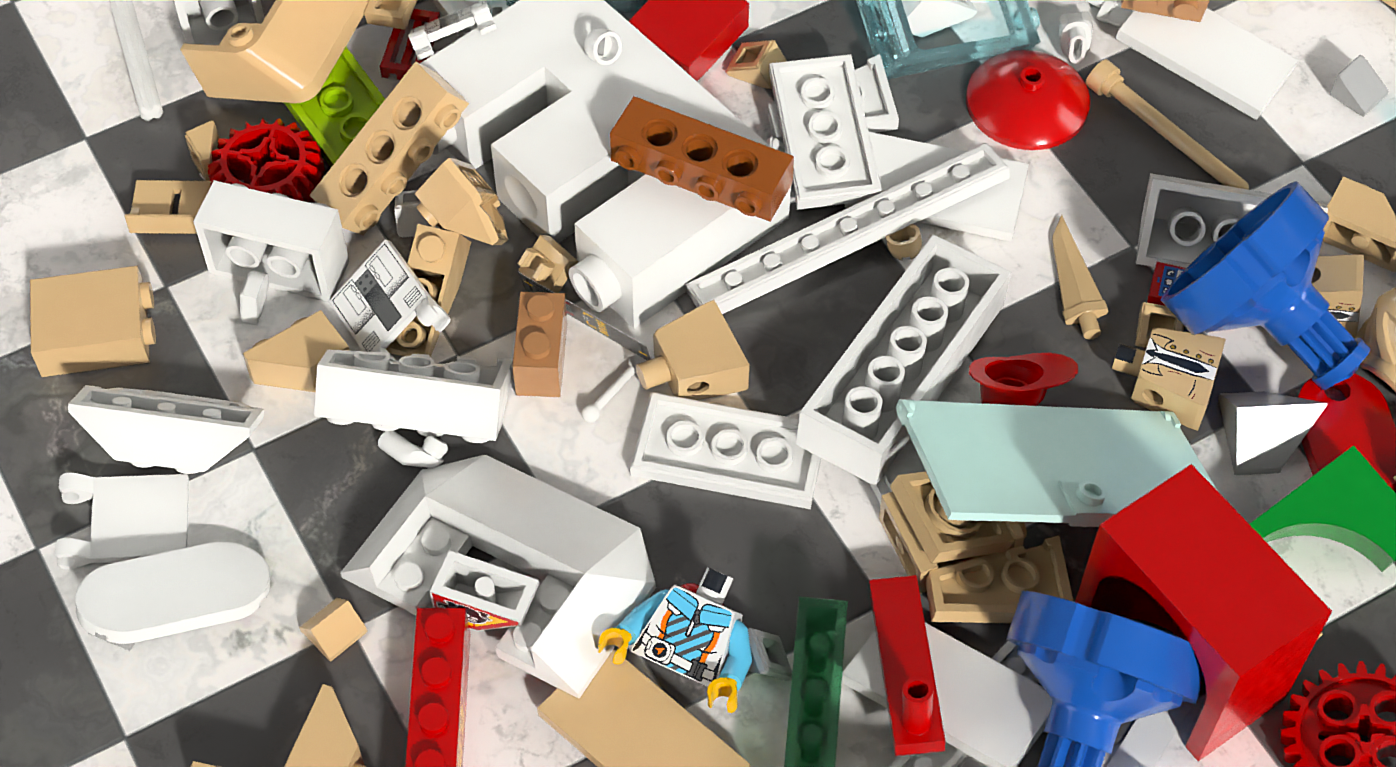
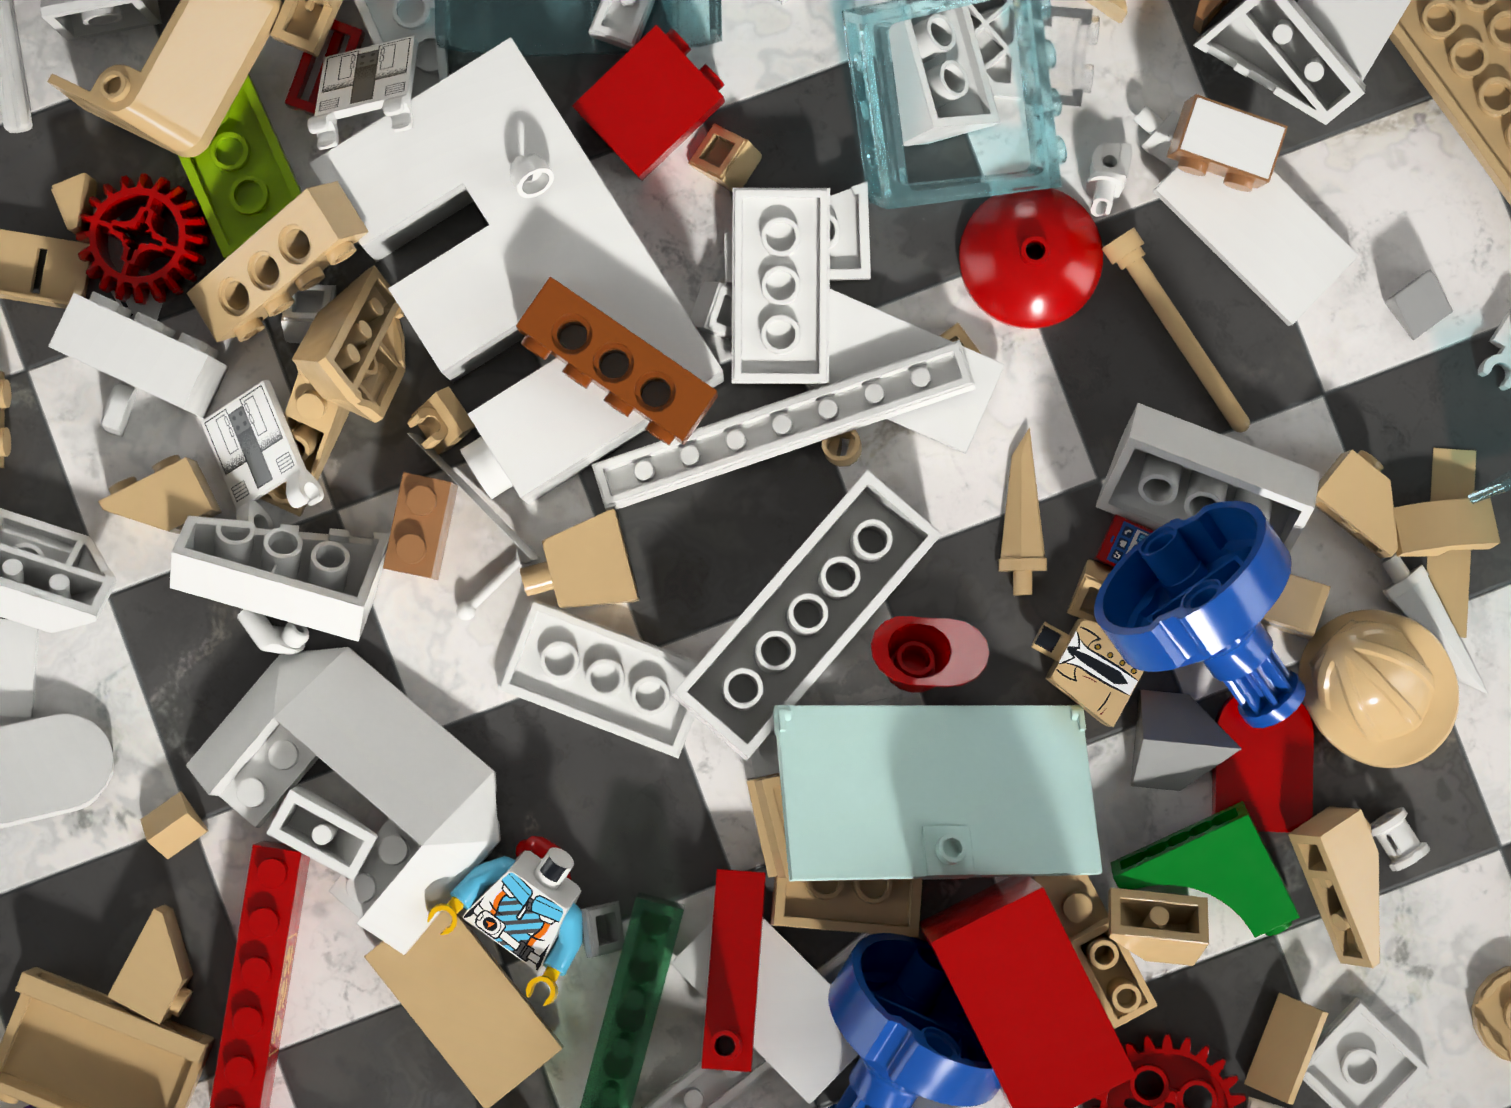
camera: 10 degrees right, 30 degrees up
none -> tan slope [1108,888,1209,966]

